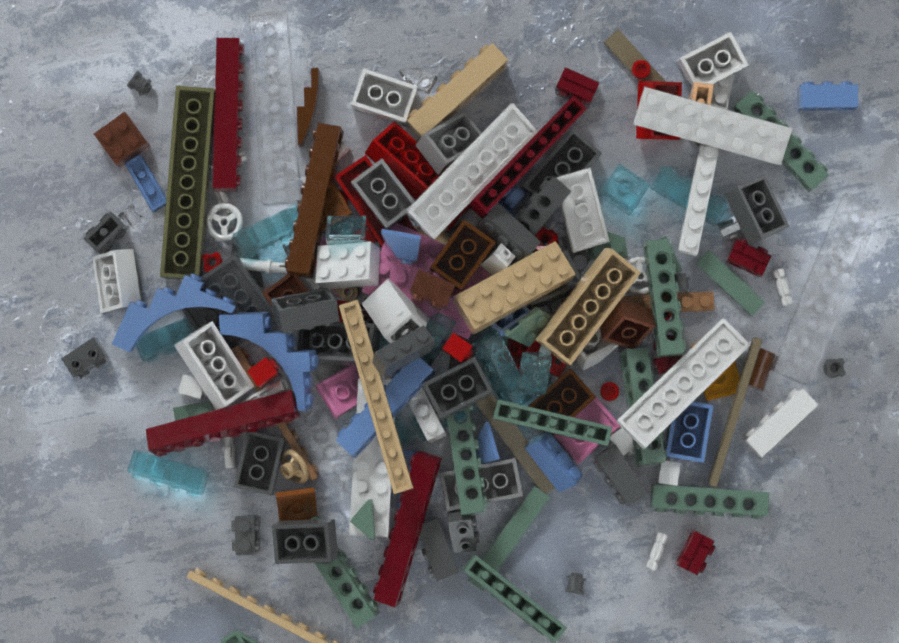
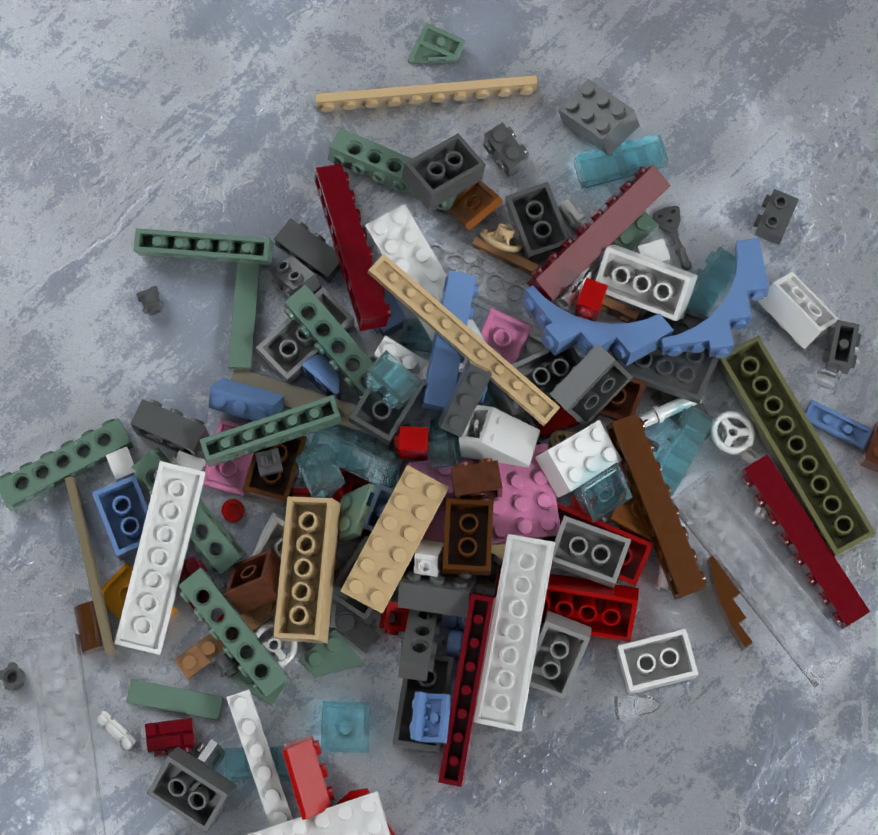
camera: 150 degrees right, 10 degrees down
red brick [202,252,223,272] -> none
sand green slope [350,499,375,540] -> none
medium blue slope [381,229,421,265] -> none
tan brick [407,43,508,139] -> none
dark red brick [555,67,600,106] -> none
white tile [556,168,610,253] -> none
white axle [646,533,668,570] -> none
dark red brick [675,530,716,576] -> none
white brick [743,388,818,457] -> none
none -> flat silver tile [255,448,283,477]
none -> slope [282,735,335,820]
none -> clear light blue brick [365,350,421,410]
none -> medium blue bracket [409,691,451,744]
none -> dark grey brick [557,79,640,156]
none -> dark grey piece [652,206,692,271]

